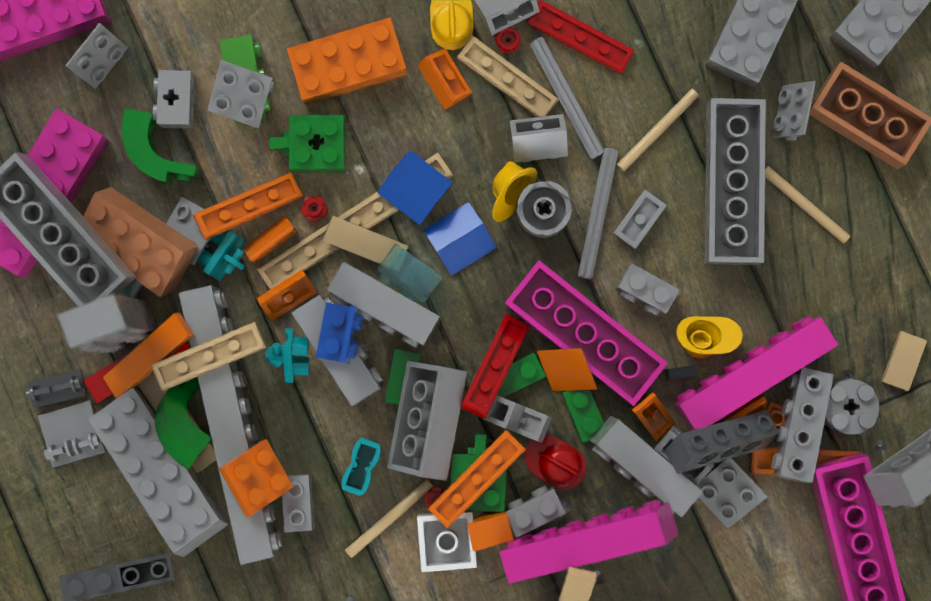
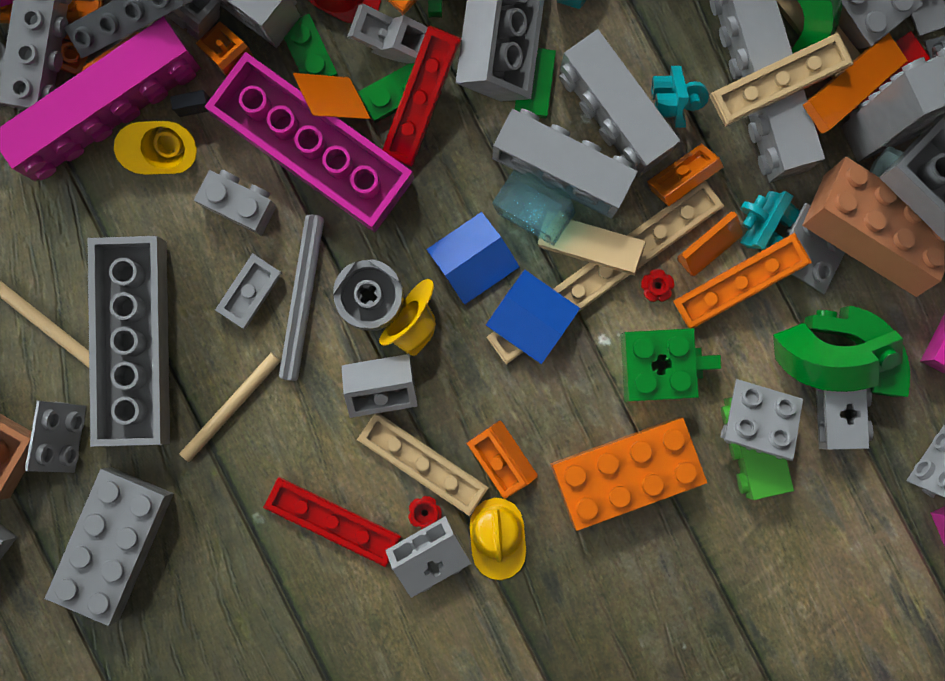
camera: 175 degrees right, 0 degrees up
blue bracket [316,302,363,364] -> none
light grey axle [530,37,604,159] -> none
none -> green arch [773,323,903,392]

